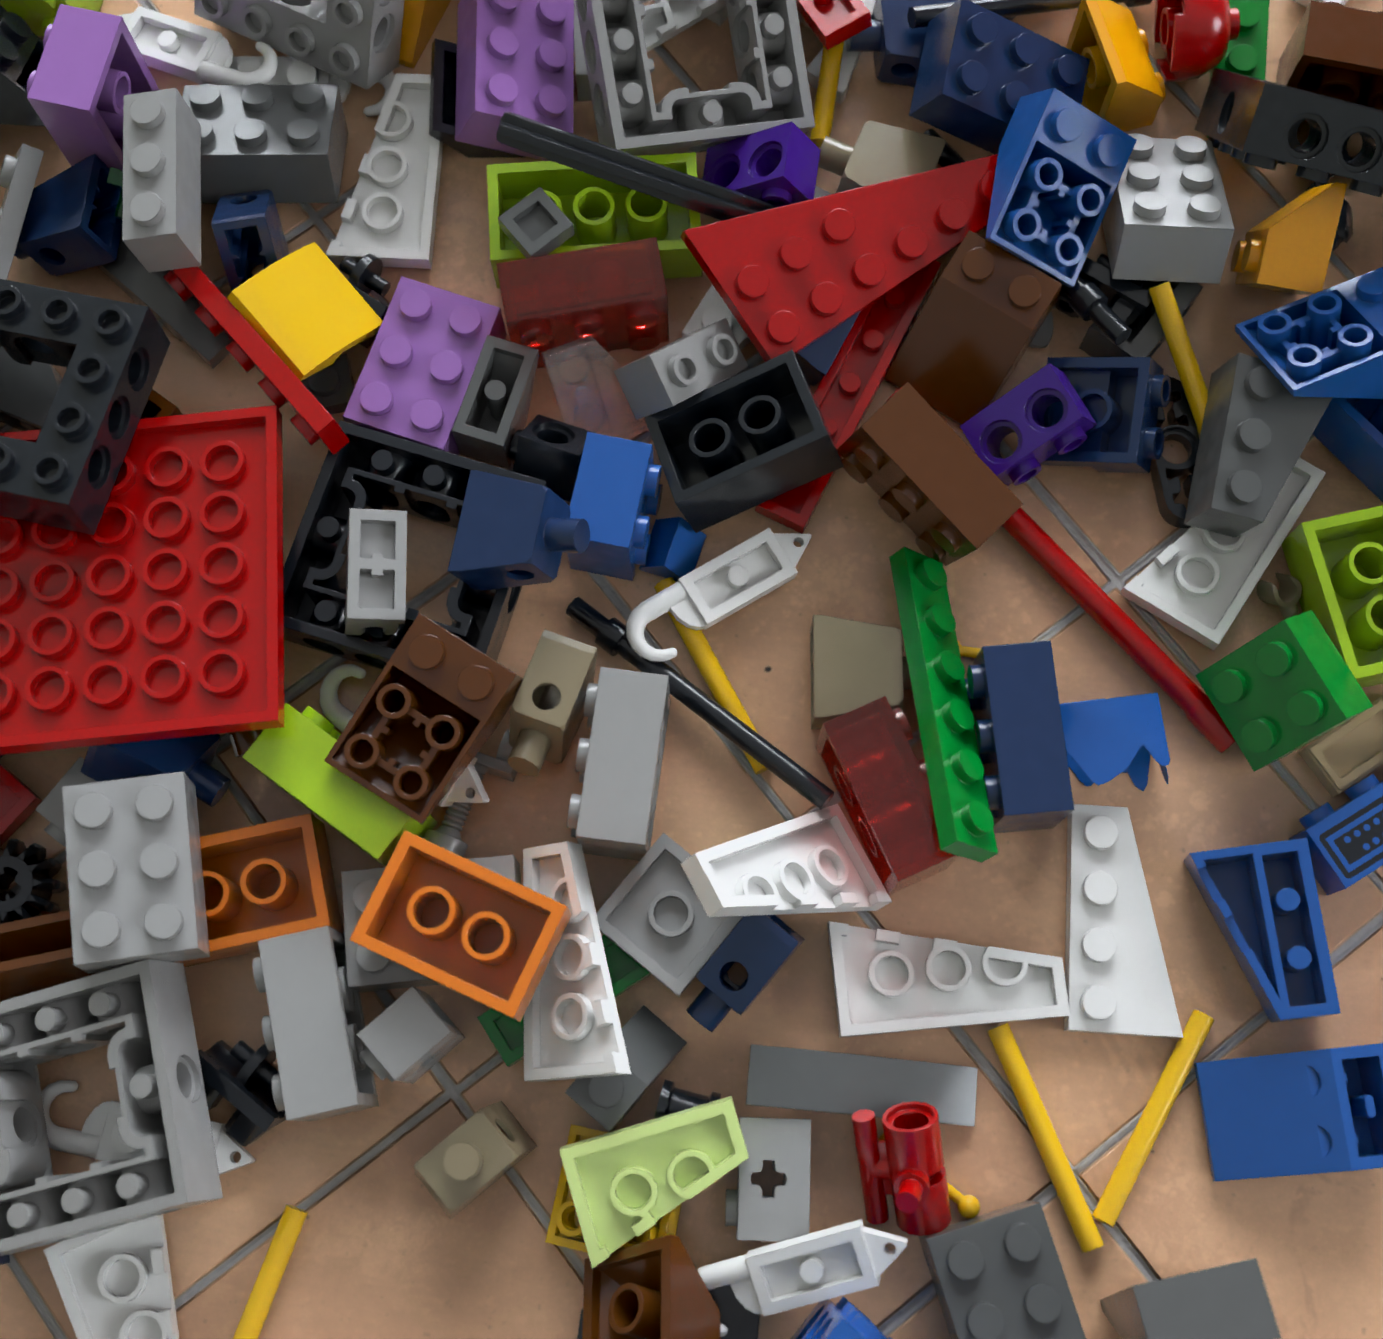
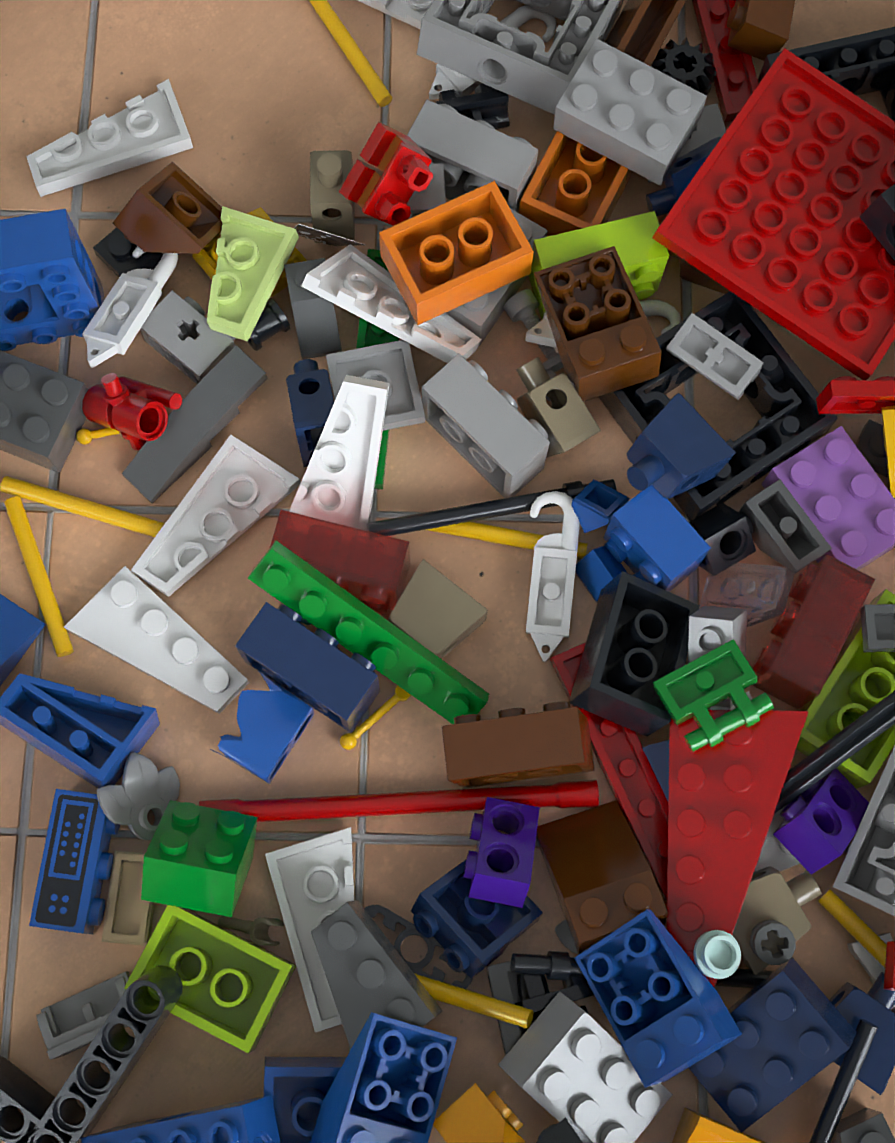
camera: 125 degrees right, 0 degrees up
none -> light grey plate [96,752,180,840]
none -> black sticker [294,224,365,246]
none -> red hips [339,122,433,226]
none -> blue slope [571,479,630,533]
none -> green plate [653,639,774,752]
none -> light aqua plate [693,930,741,979]
none -> dark grey bush [750,920,796,965]

